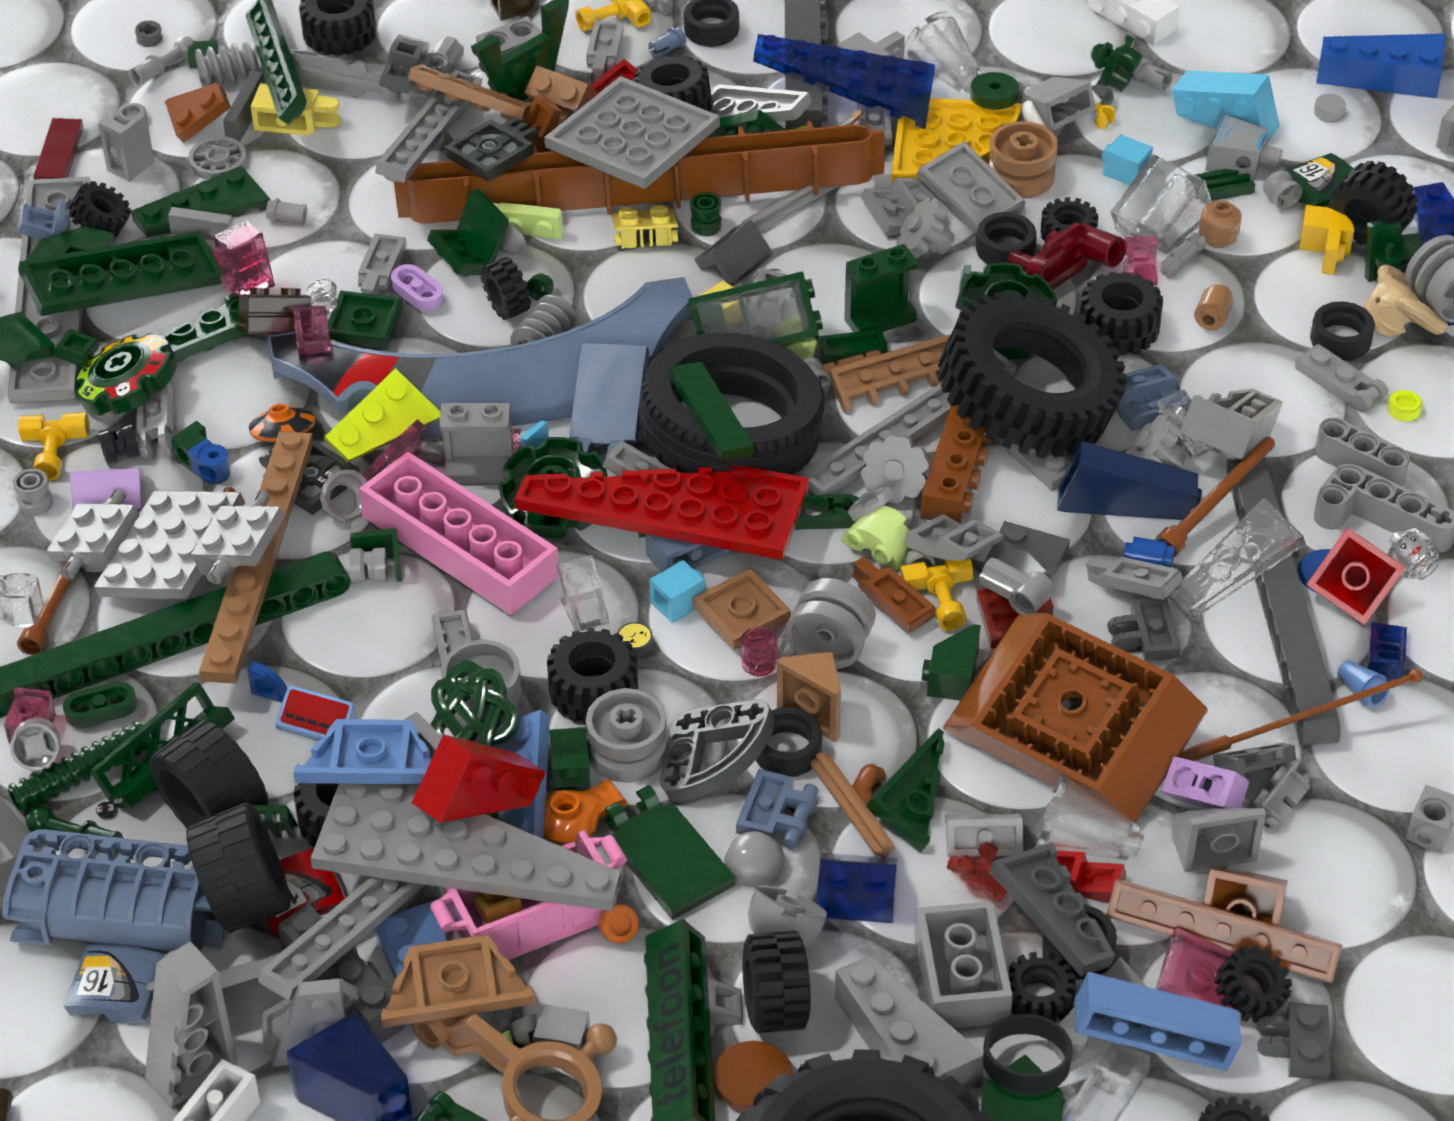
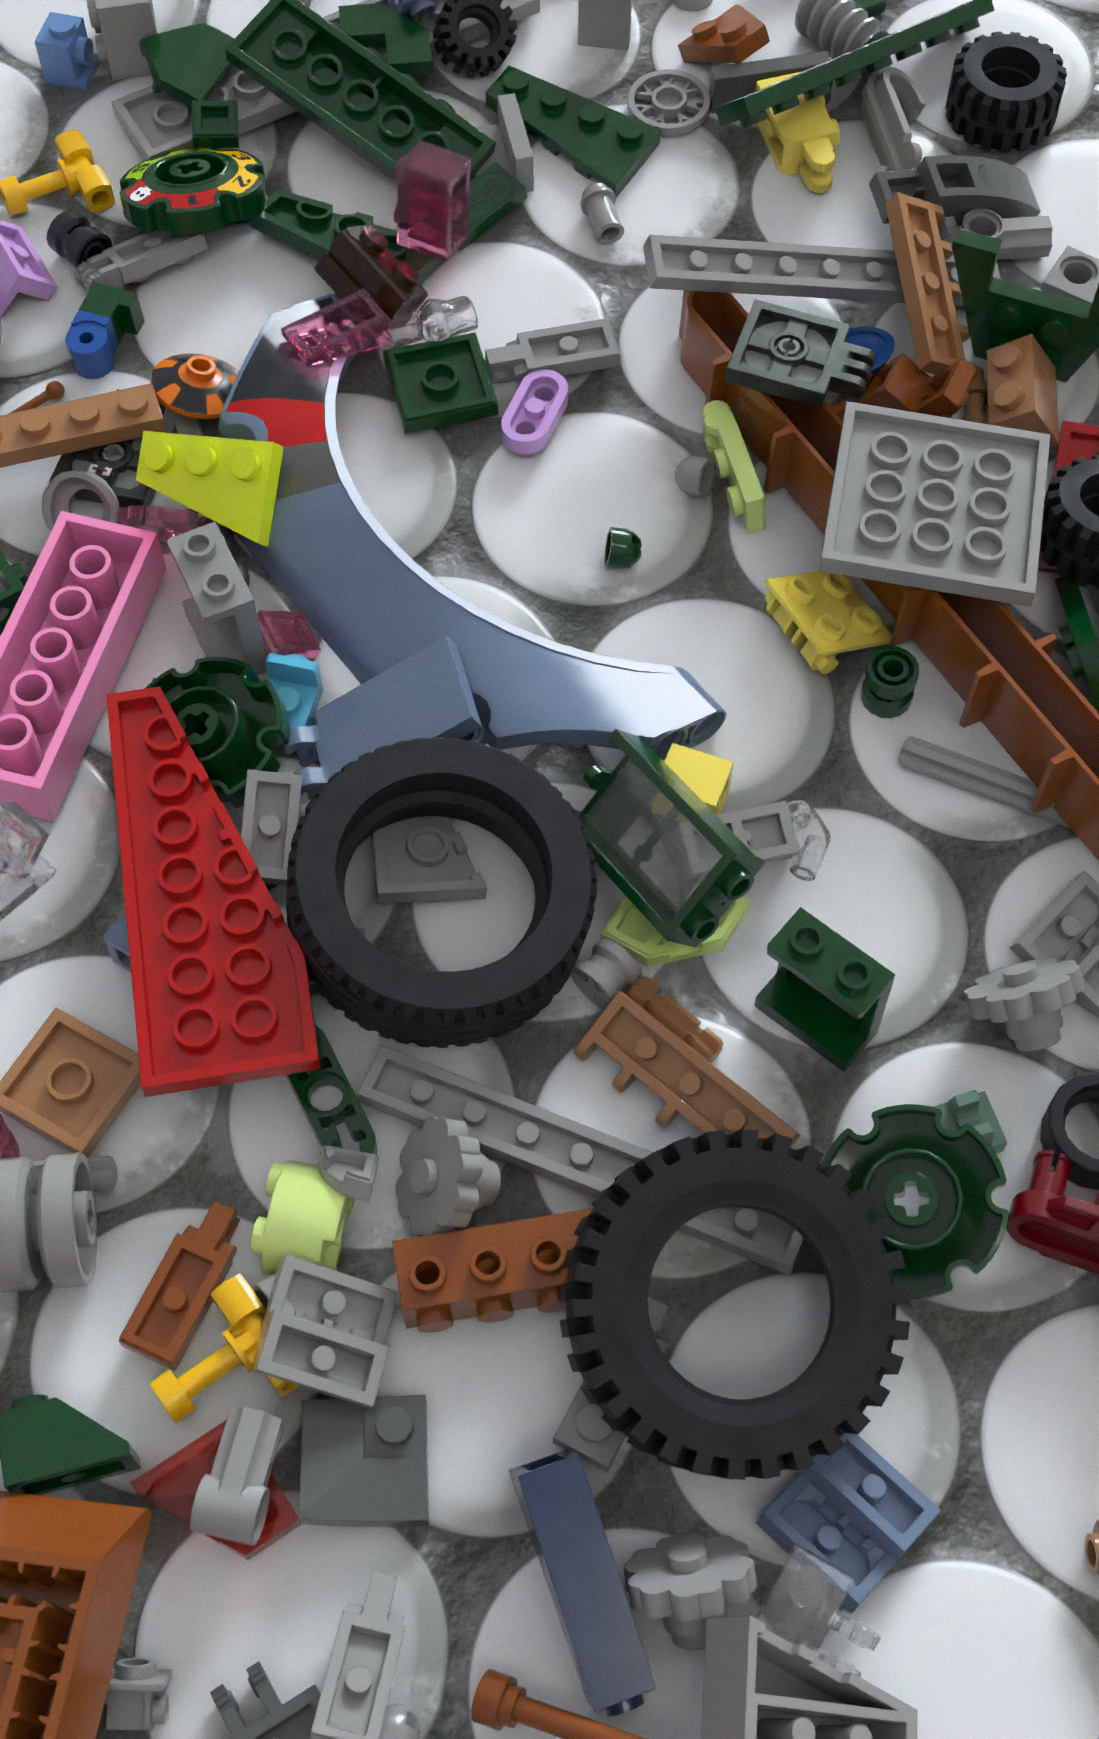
camera: 65 degrees right, 15 degrees up
dark green bracket [427,189,509,277] -> none
black tyre [480,257,531,320] -> none
light grey piece [510,295,577,346] -> none
medium azure brick [650,560,706,623] -> none
dark green tile [669,362,754,460] -> none
dark grey panel [694,220,771,284] -> none
dark green tile [818,329,888,365] -> none
black tyre [1080,272,1163,355] -> none
blue brick [1123,536,1175,568] -> none

